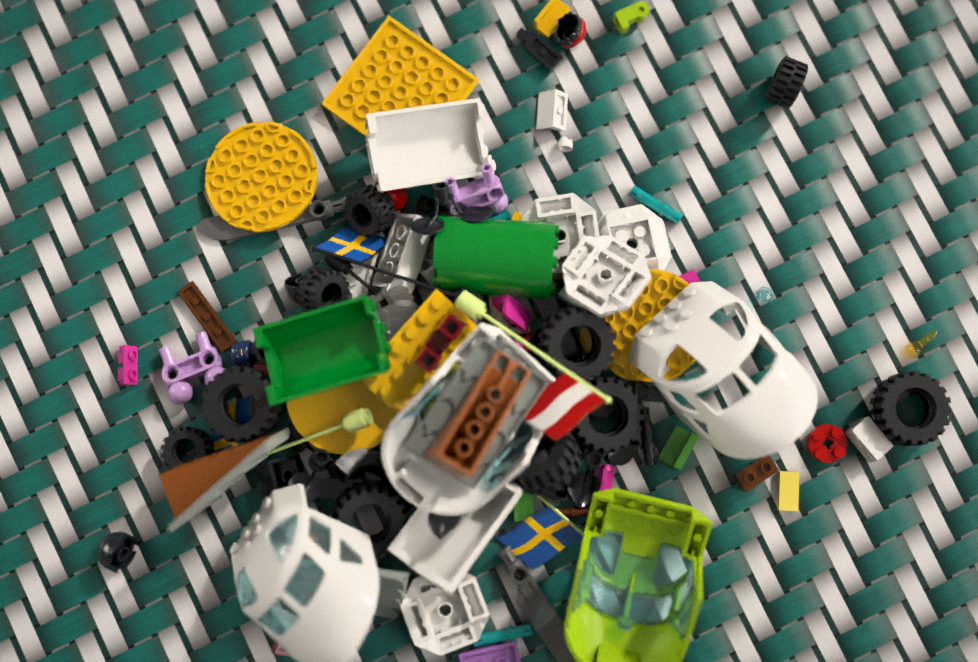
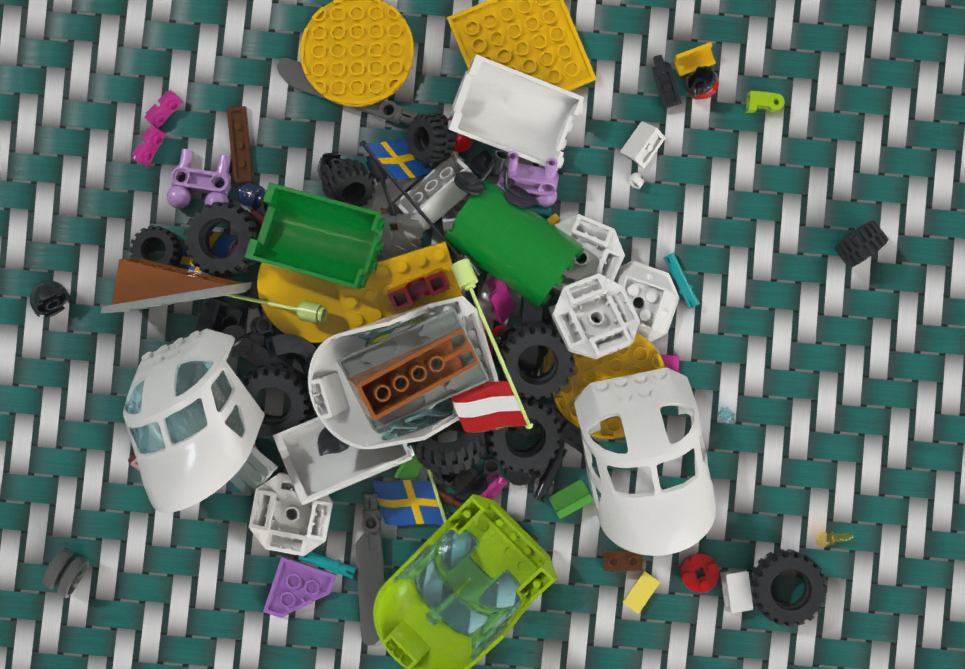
camera: 40 degrees right, 5 degrees up
none -> dark pink hinge [144,90,183,129]

